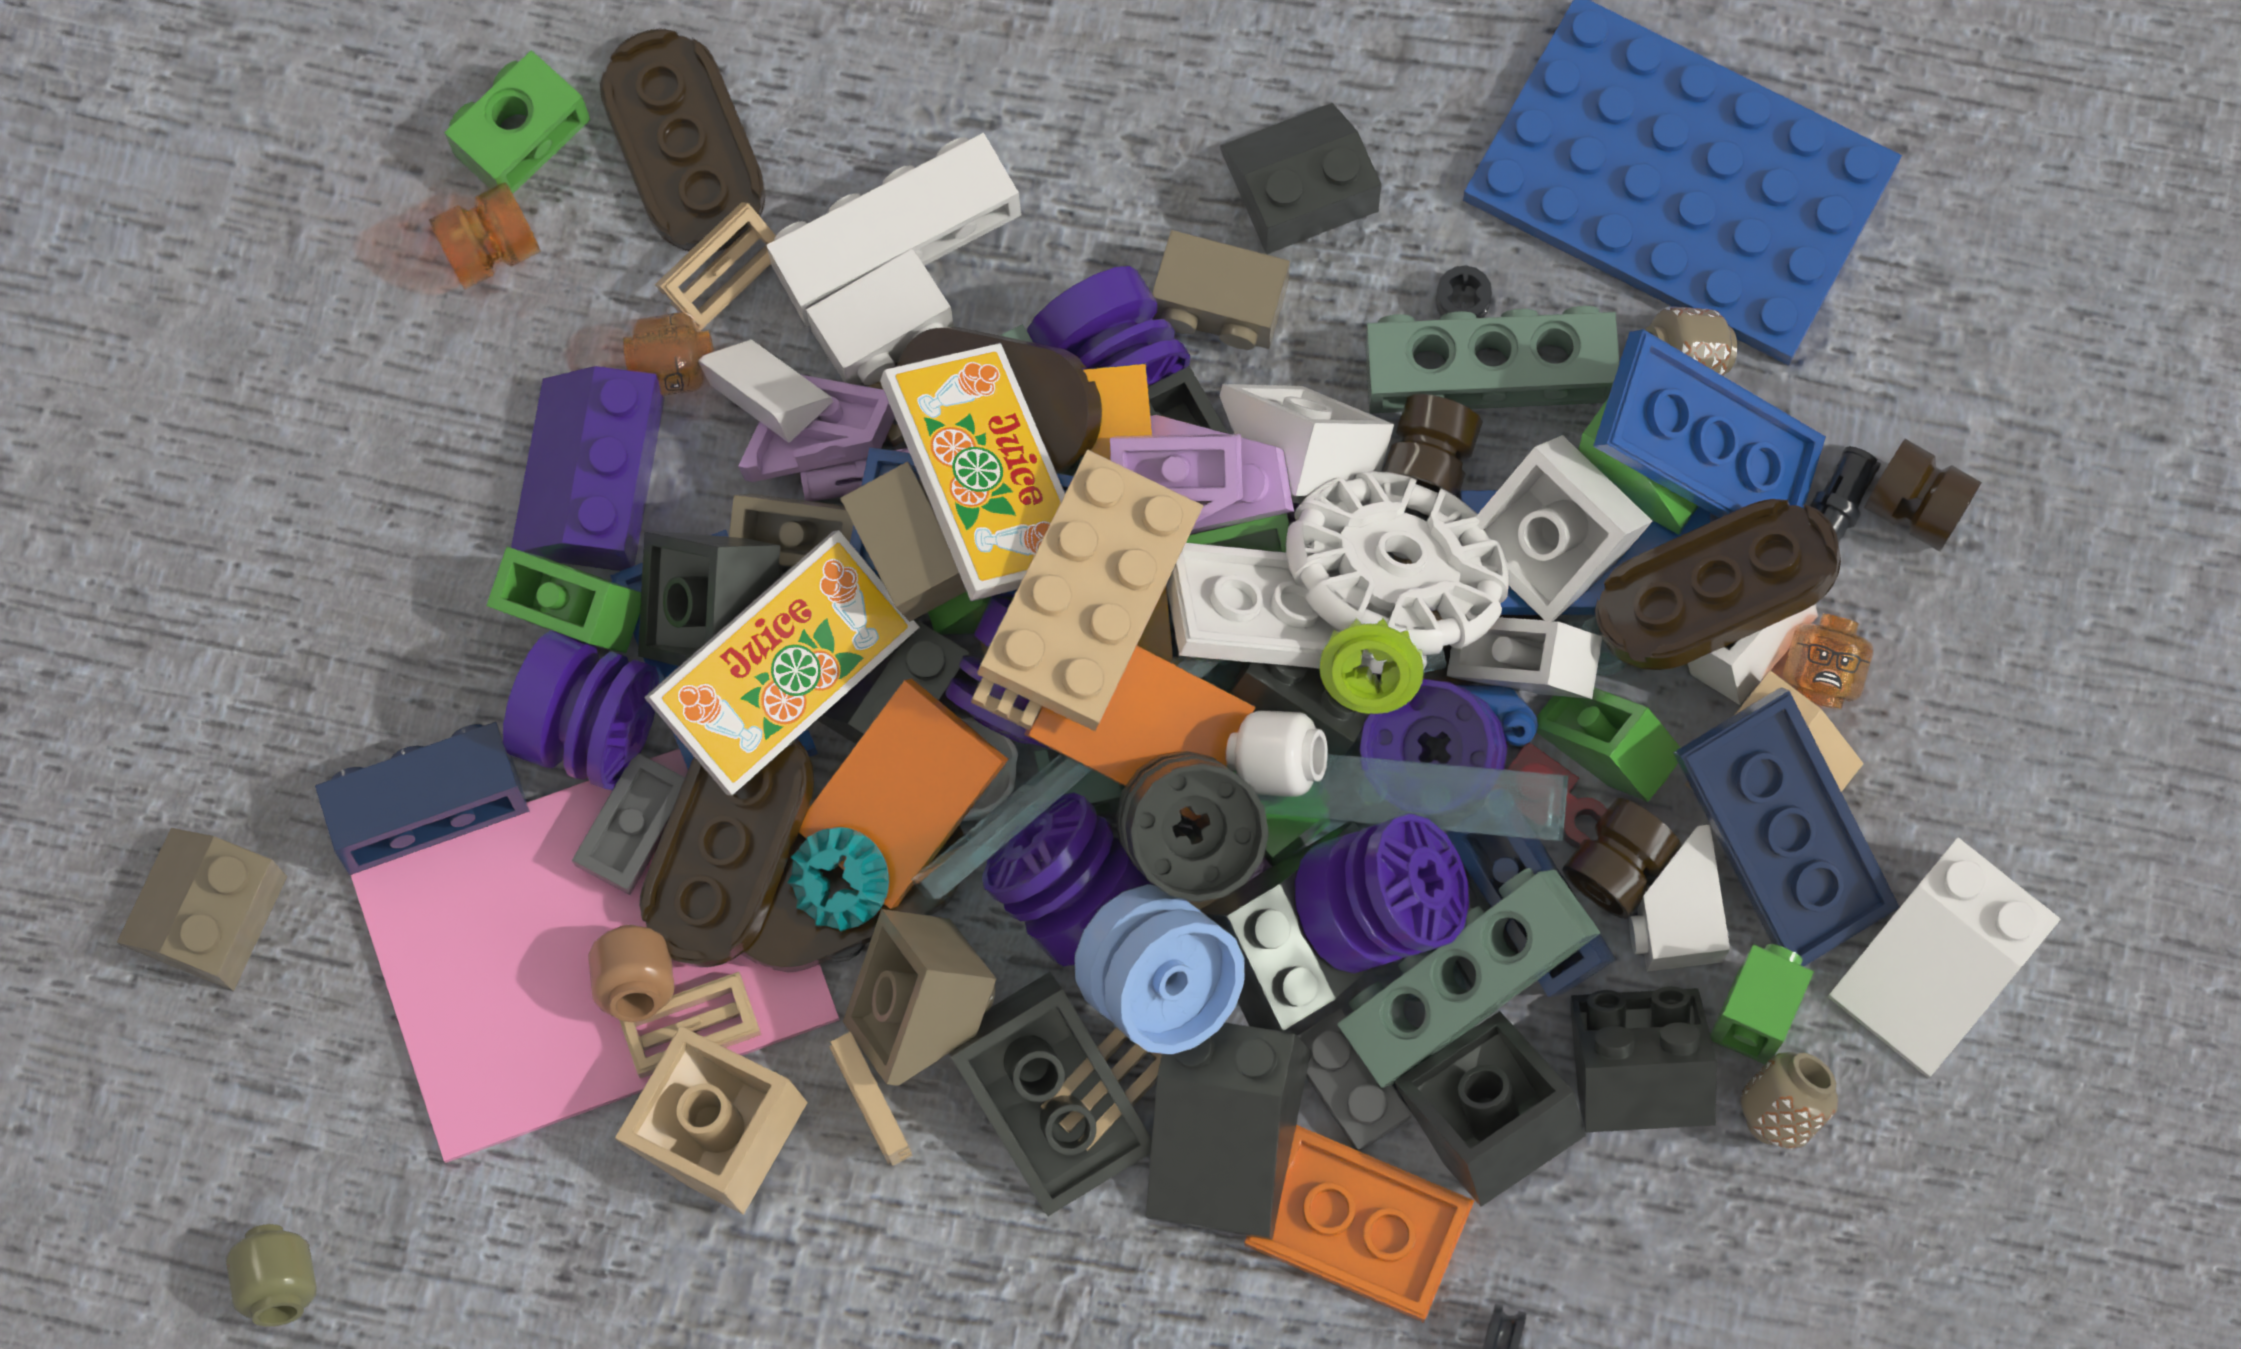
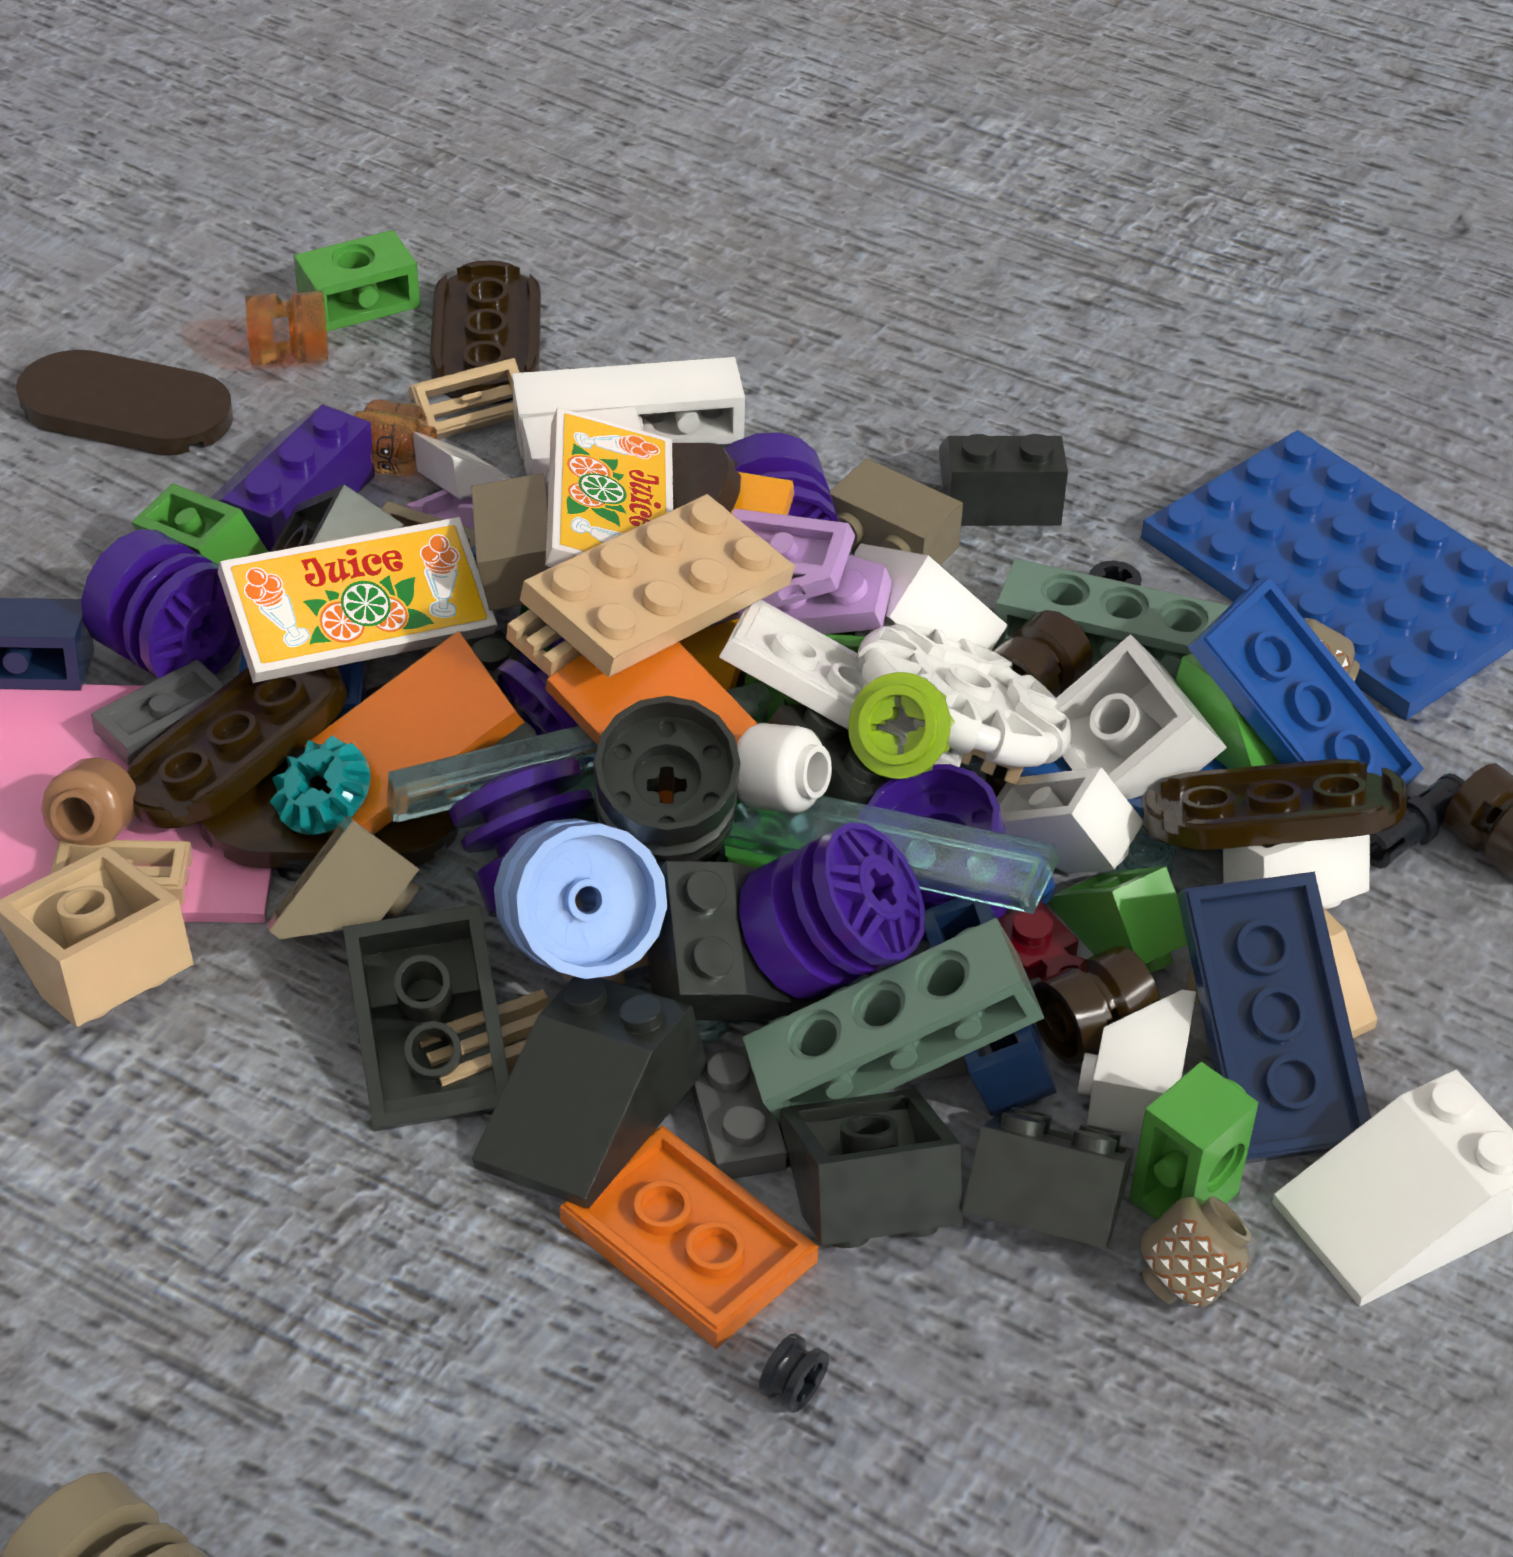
camera: 15 degrees right, 30 degrees down
tan tile [829,1031,913,1166] -> none
clear orange head [1783,613,1874,710] -> none
none -> dark brown tile [16,350,233,455]

